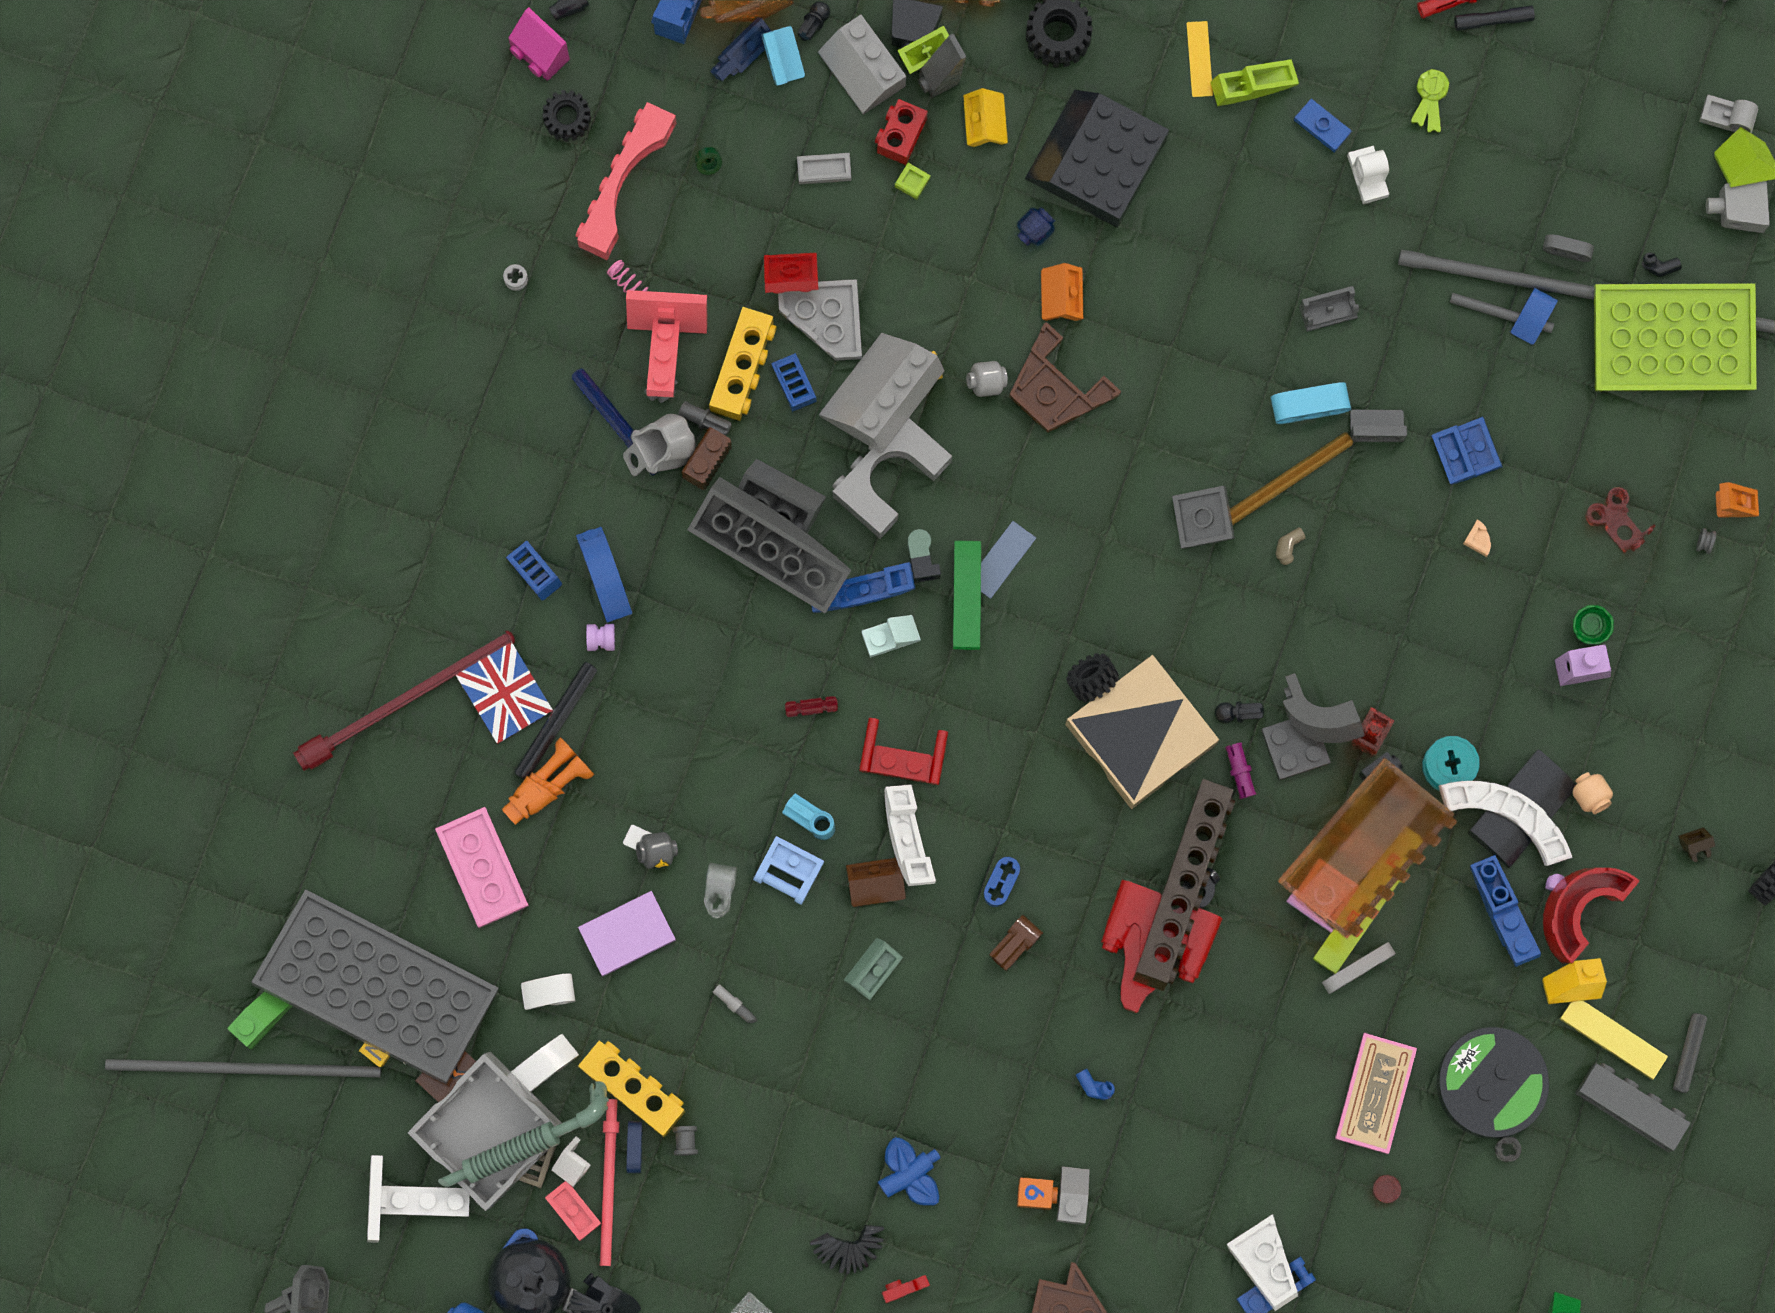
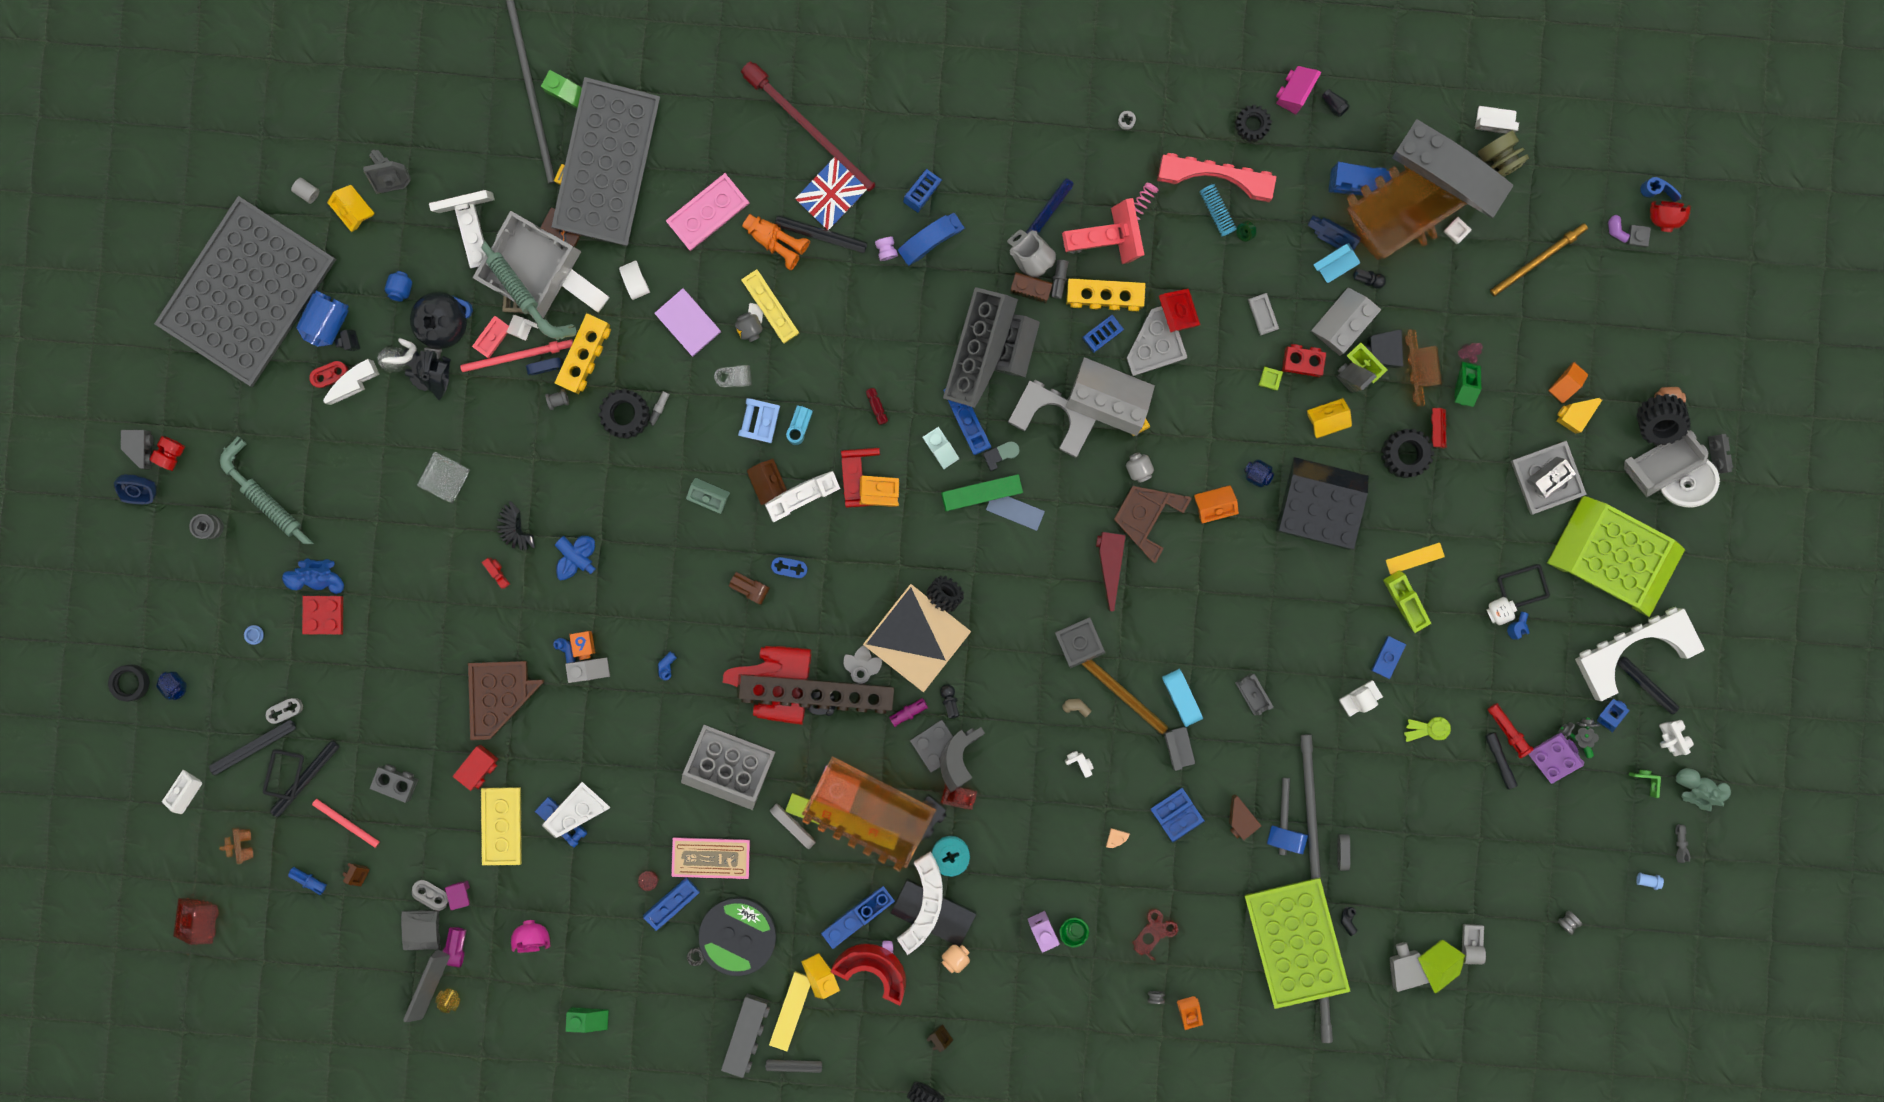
camera: 80 degrees right, 10 degrees up
none -> blue arm [553,638,576,663]
none -> black tyre [599,389,650,439]
none -> blue plate [643,877,700,931]
none -> light grey slope [681,725,775,810]
none -> light yellow tile [741,269,800,344]
none -> light grey plate [844,646,882,684]
none -> light orange plate [860,476,899,507]
none -> white bracket [1064,751,1094,778]
none -> dark red slope [1096,532,1126,611]
none -> medium azure piece [1199,184,1237,236]
none -> reddish brown slope [1229,794,1261,840]

